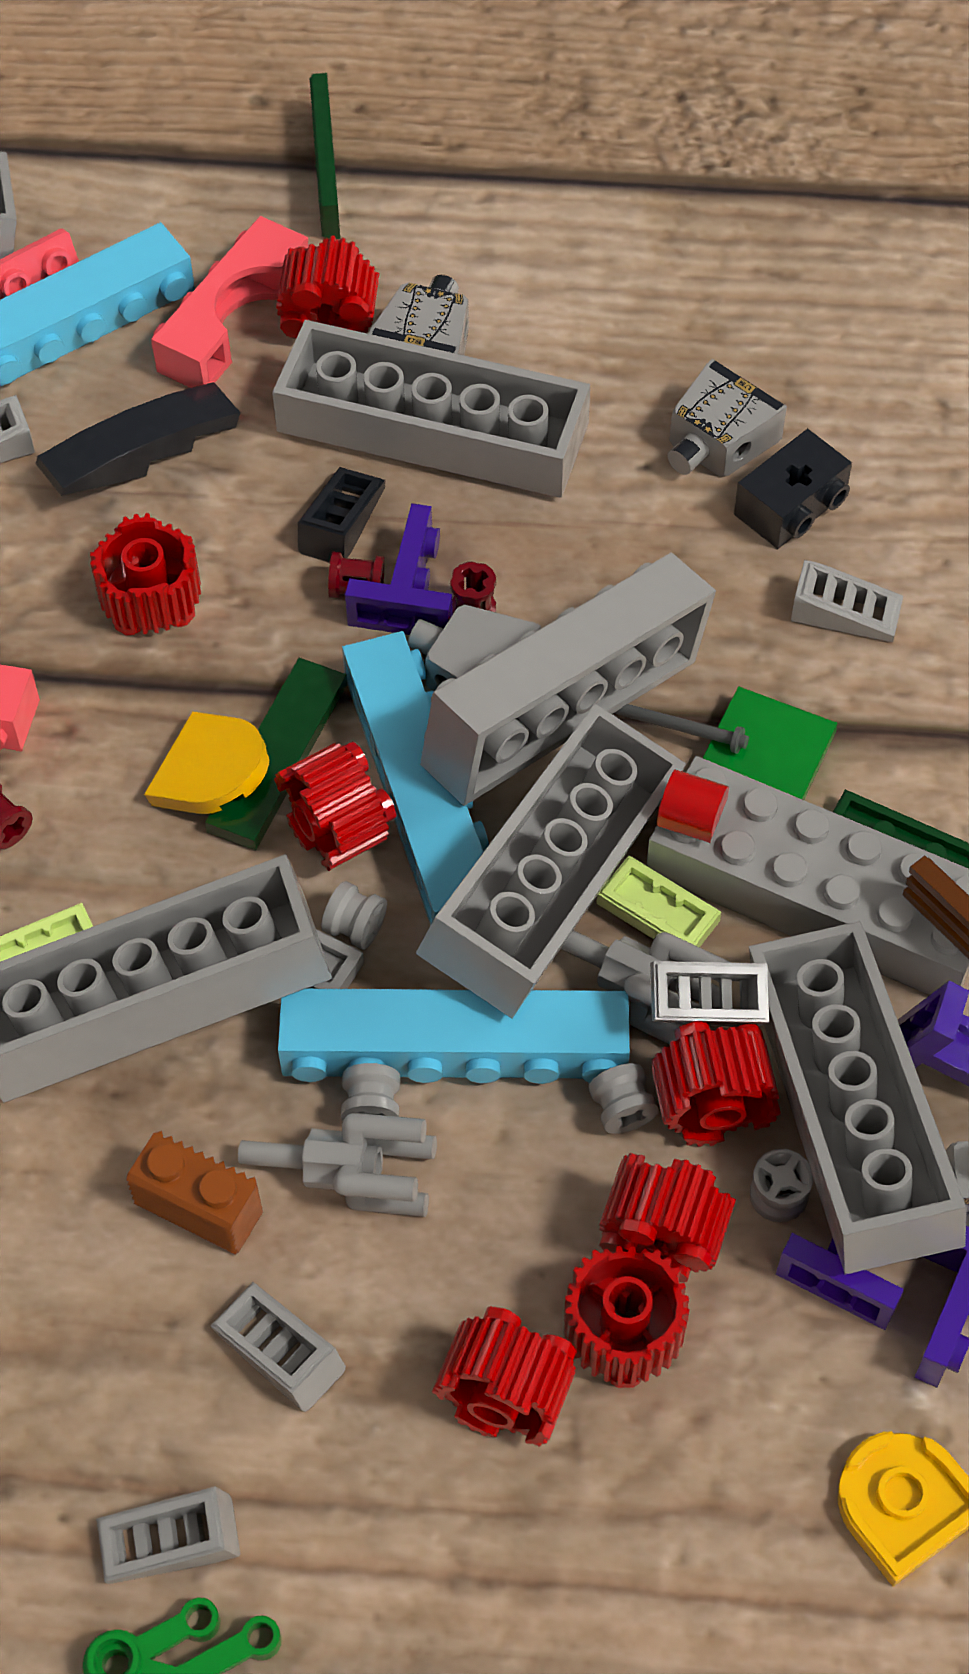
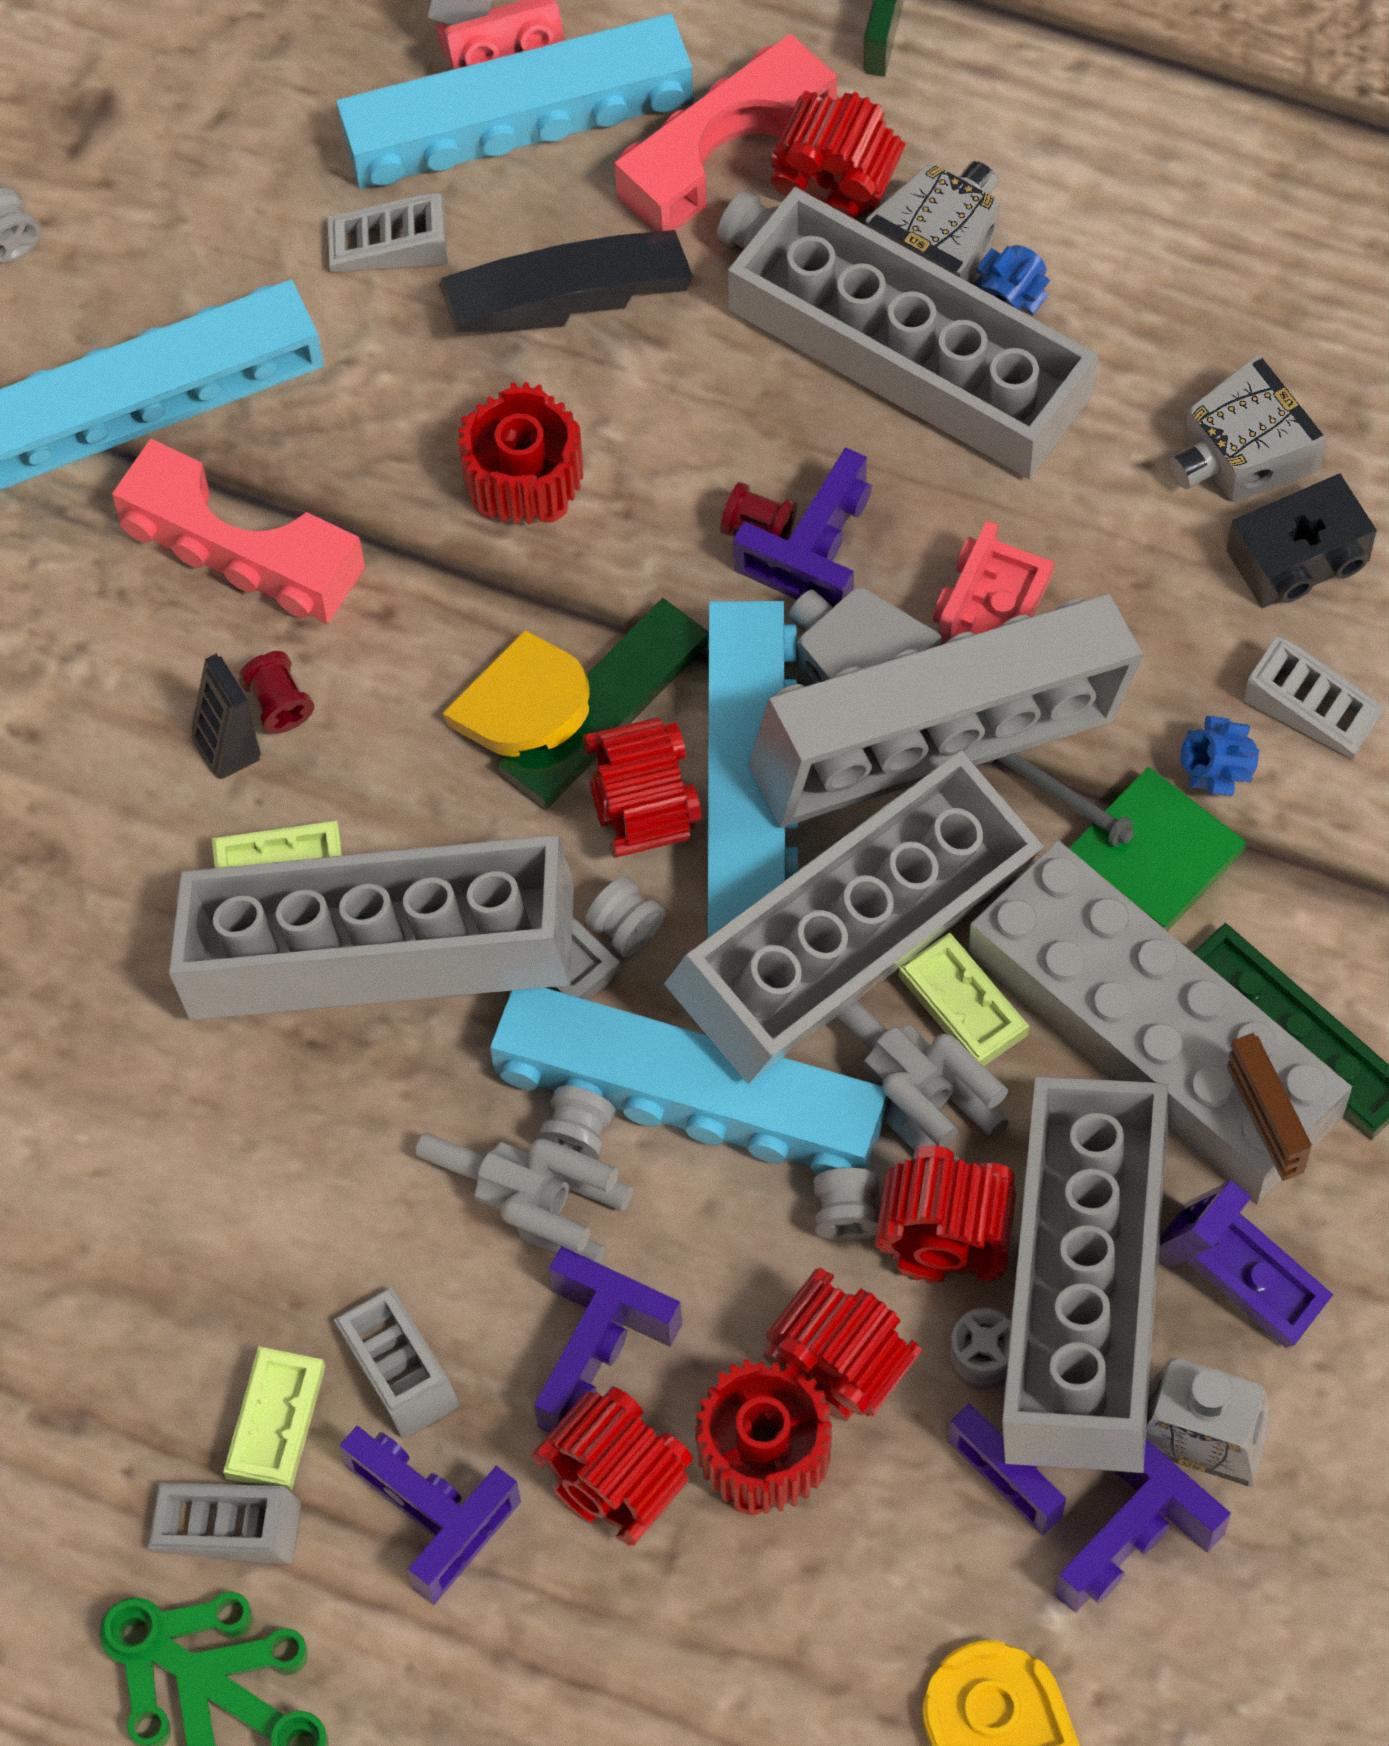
camera: 20 degrees right, 5 degrees up
dark orange brick [126,1131,263,1255] -> none
black slope [298,467,385,562] -> none
dark red bush [450,561,496,614] -> none
slope [650,961,769,1027] -> none
red brick [657,769,729,843] -> none
none -> yellowish green plate [223,1346,325,1492]
none -> dark purple bracket [339,1426,521,1605]
none -> dark purple bracket [534,1246,682,1433]
none -> light grey wheel [717,190,778,249]
none -> coral bracket [933,521,1055,645]
none -> blue gear [974,245,1050,316]
none -> blue gear [1180,716,1259,796]

